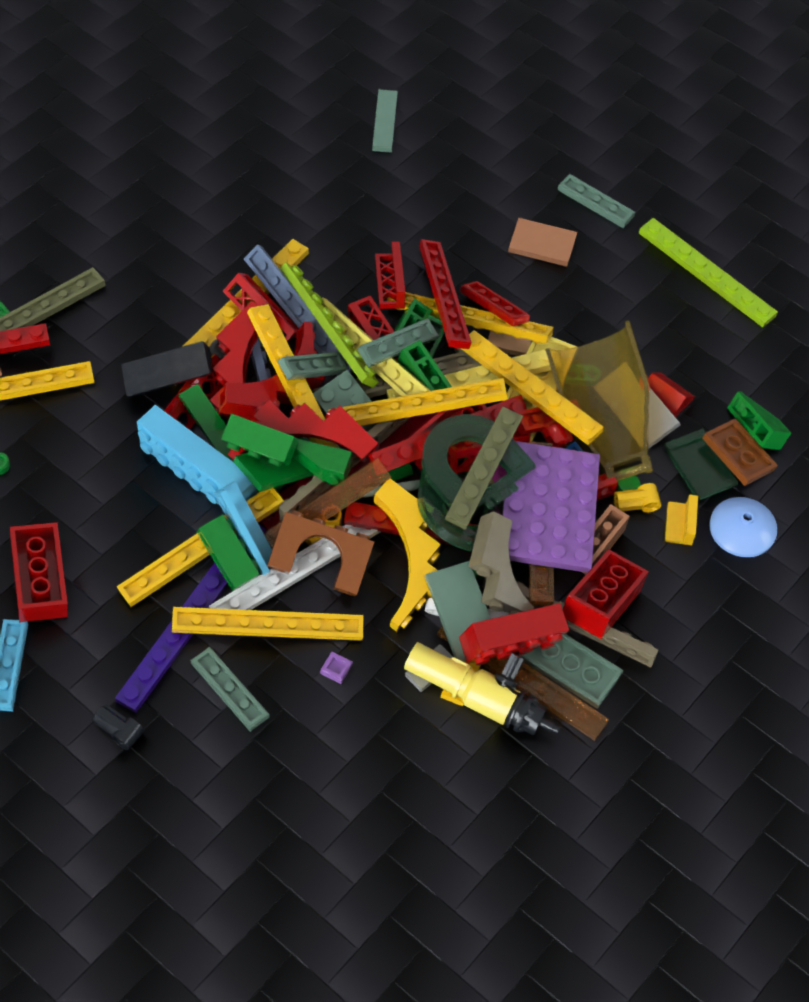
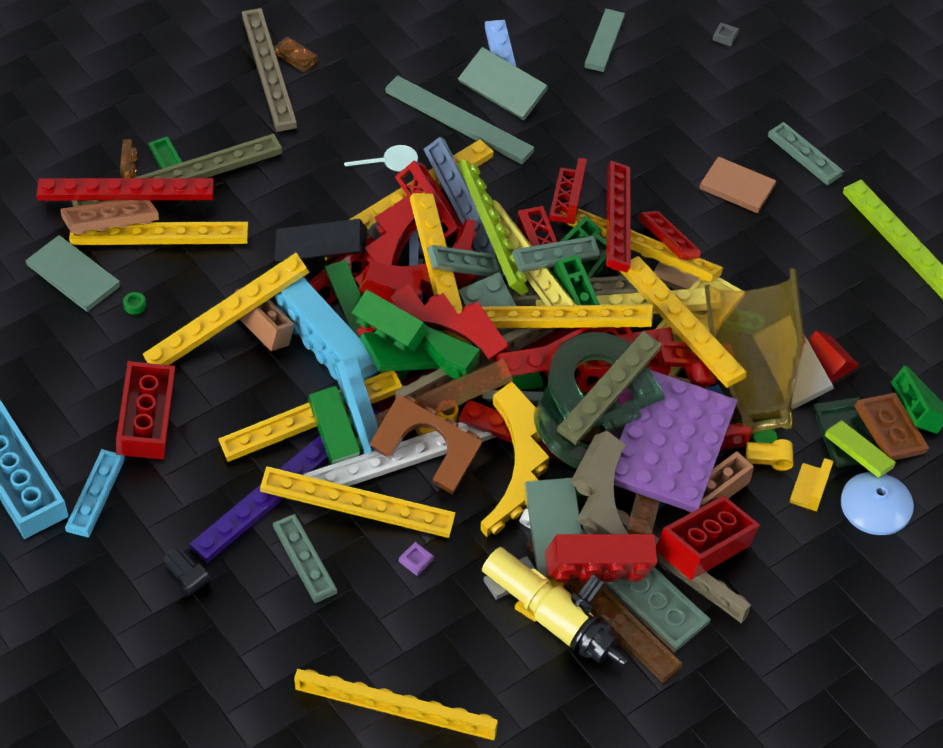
camera: 15 degrees right, 5 degrees down
none -> yellow plate [143,253,310,365]
none -> nougat brick [236,288,295,351]
none -> dark tan plate [242,8,297,132]
none -> clear orange plate [274,36,318,72]
none -> yellow plate [294,669,498,740]
none -> light aqua piece [344,145,418,172]
none -> sand green tile [385,75,534,164]
none -> sand green tile [458,47,548,120]
none -> light blue plate [485,20,516,66]
none -> dark grey tile [713,22,739,46]
none -> lime tile [825,420,896,478]

